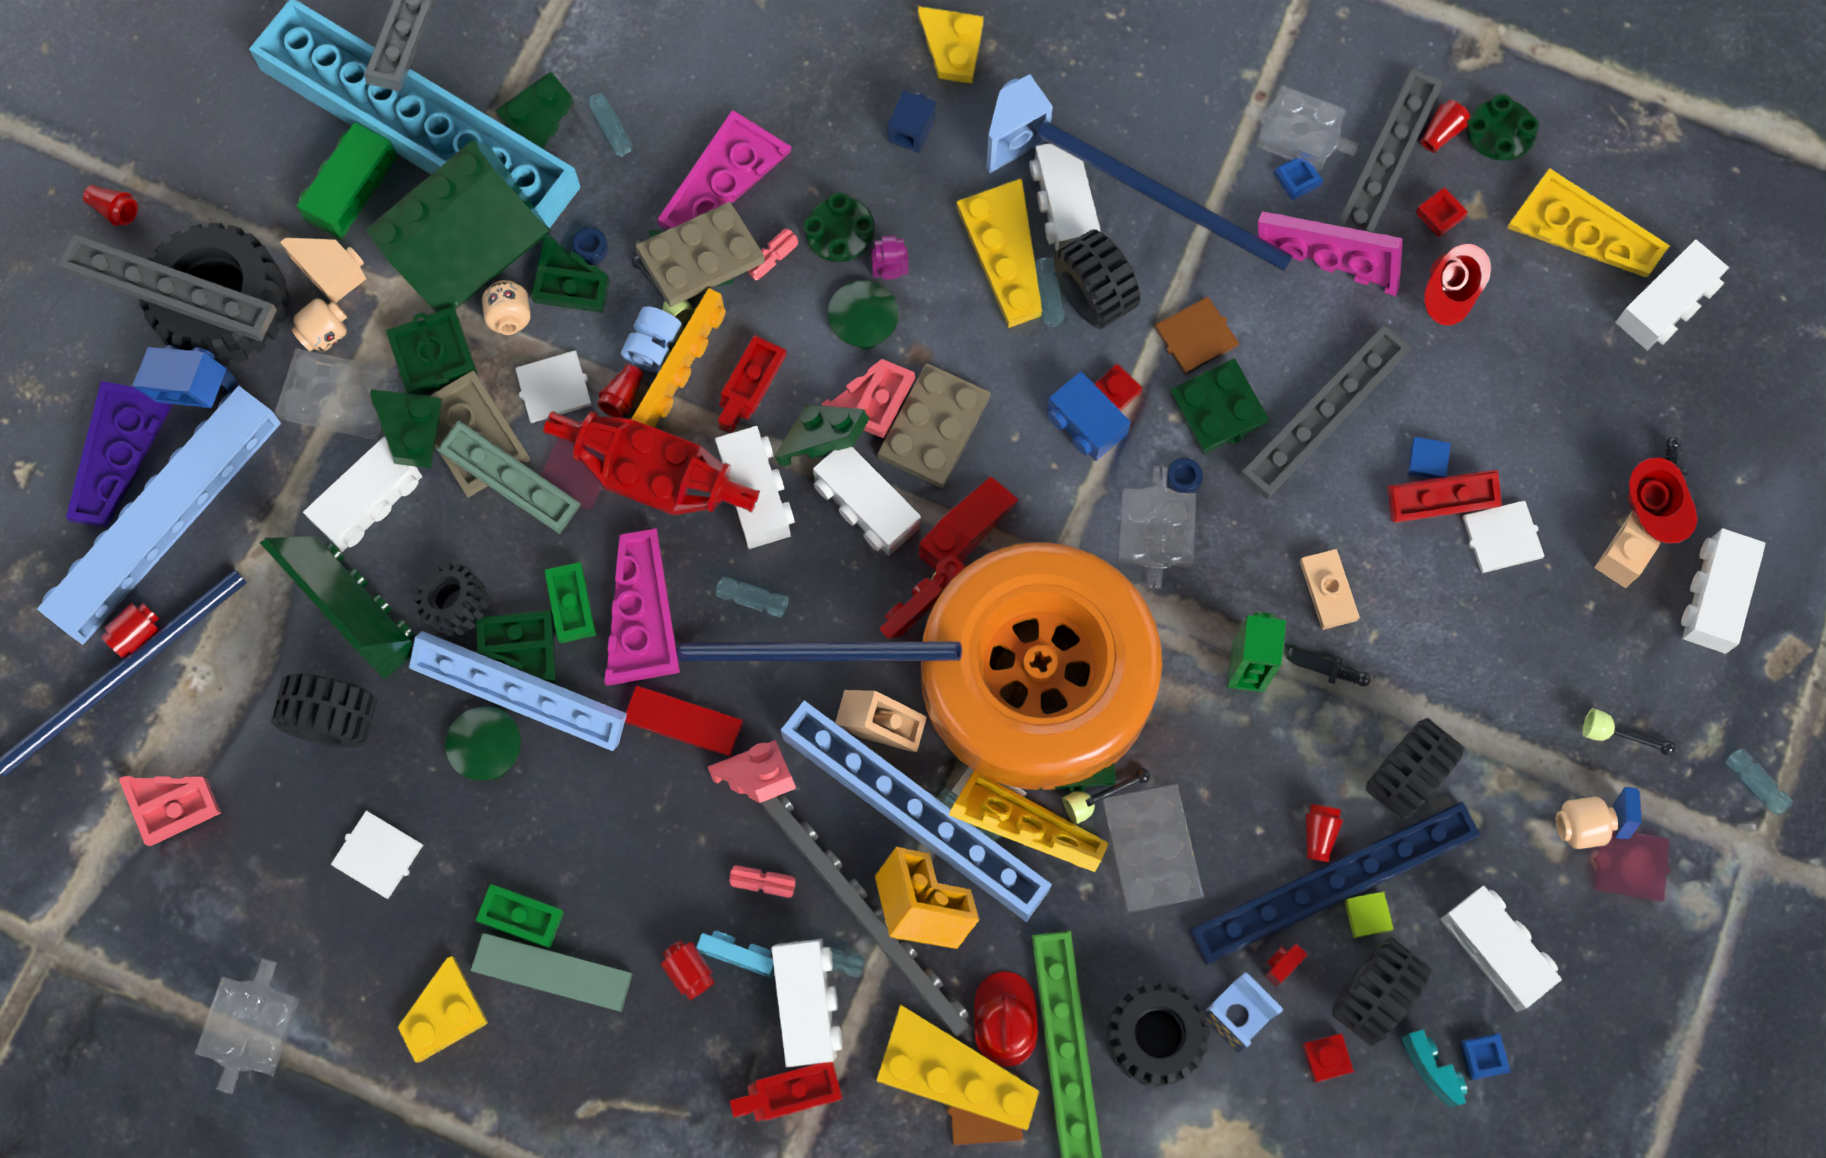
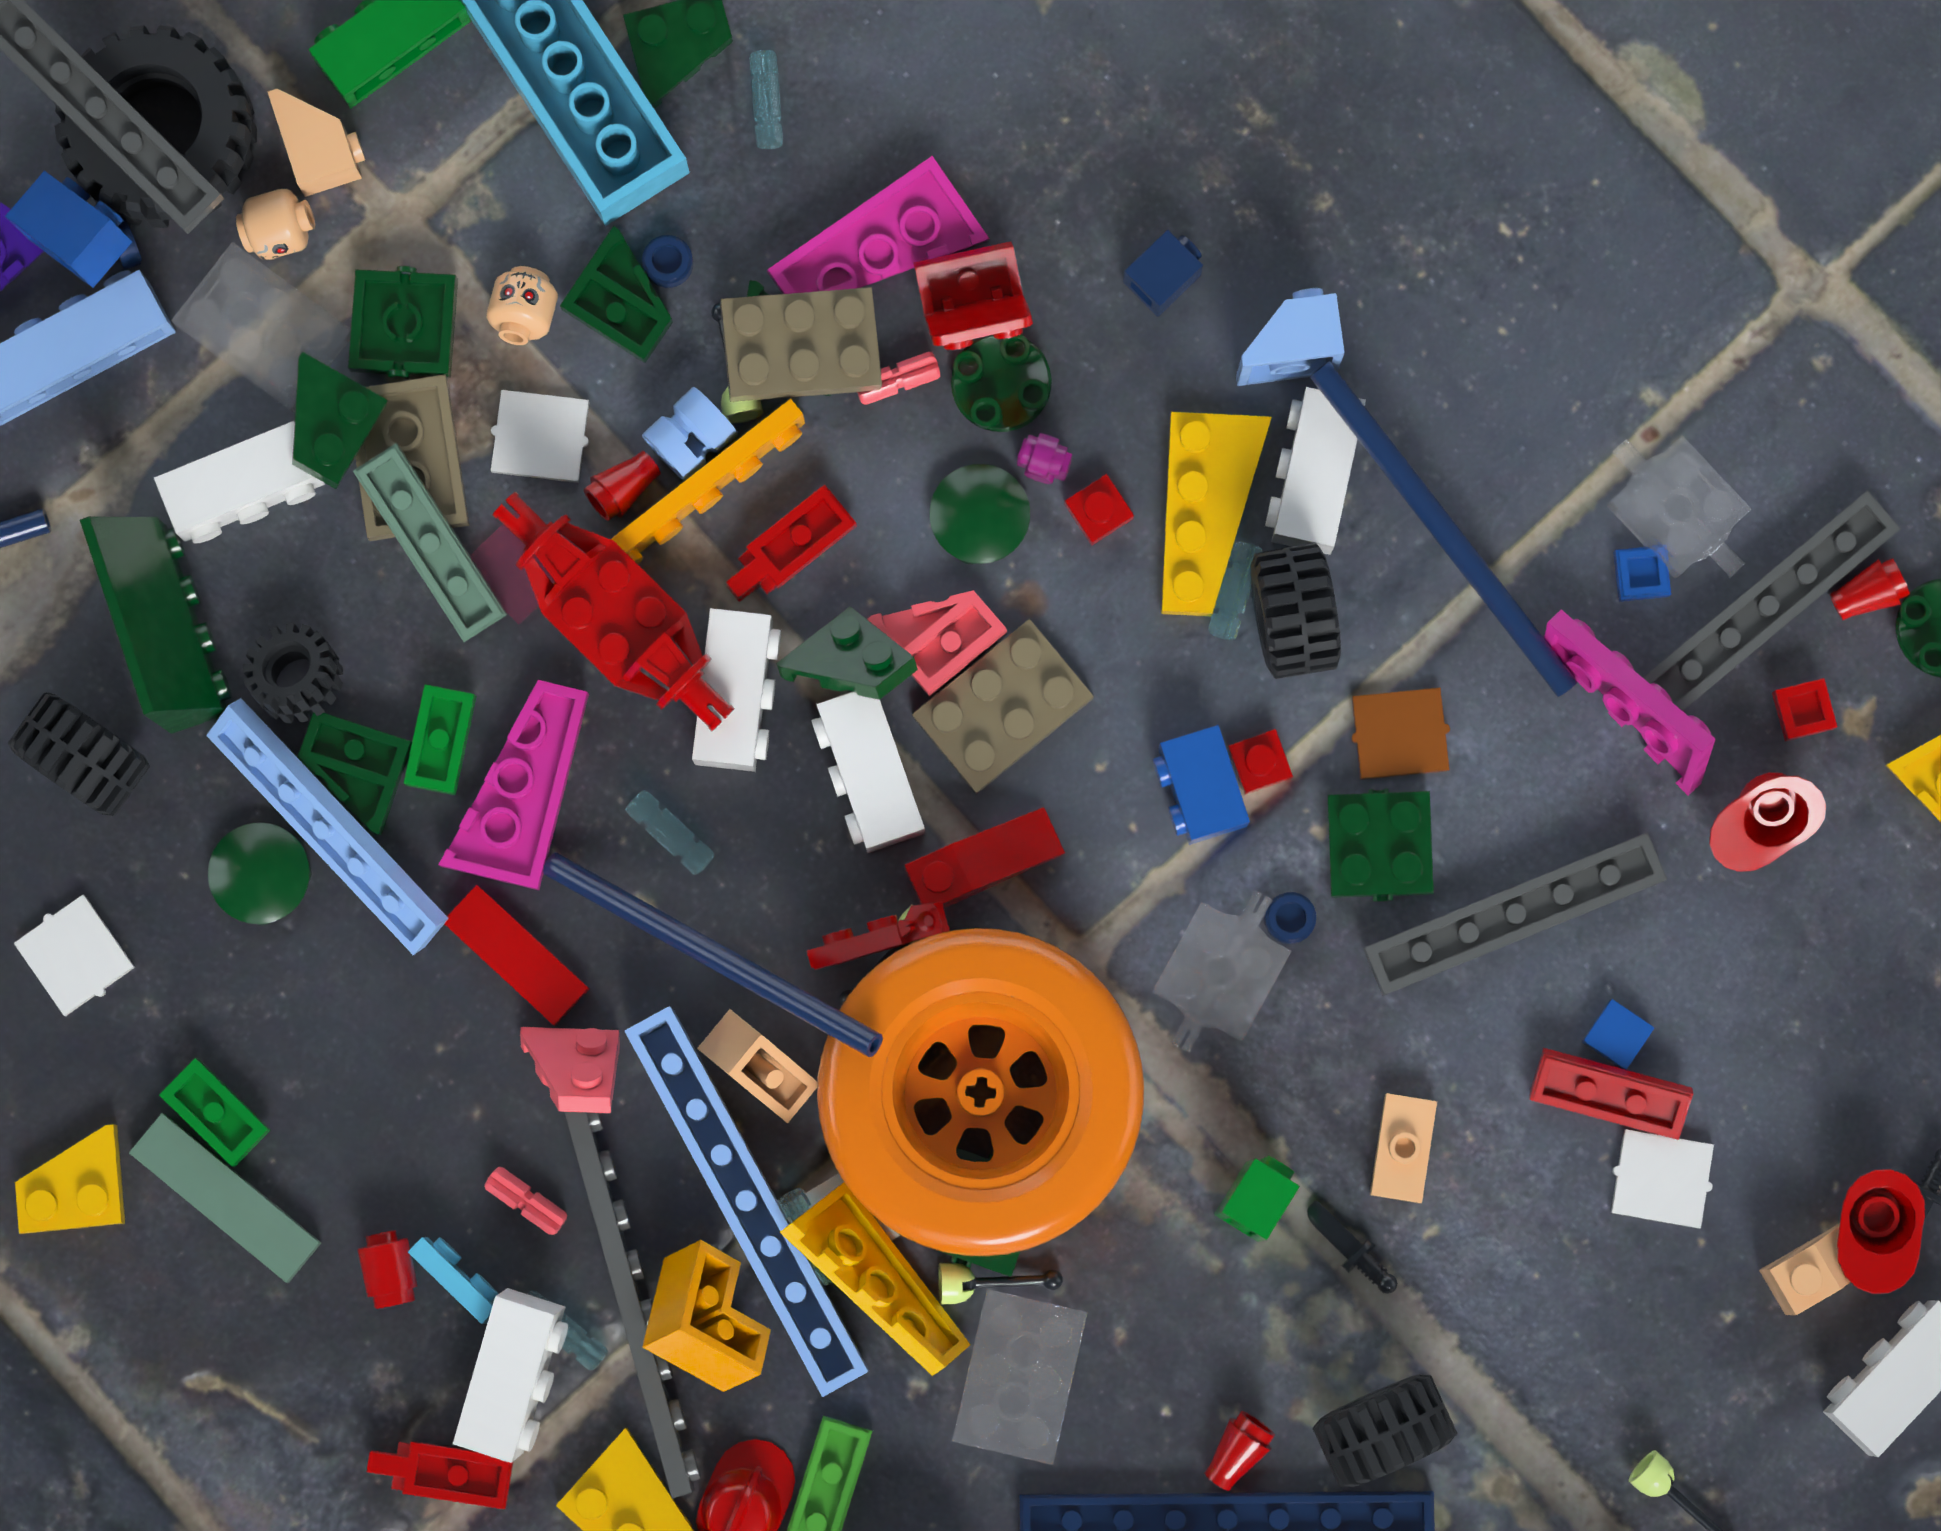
camera: 25 degrees right, 10 degrees up
dark green slope [366,140,551,312] -> none
yellow wing [918,7,984,84] -> none
none -> red bracket [913,241,1033,350]
none -> red plate [1064,474,1134,546]

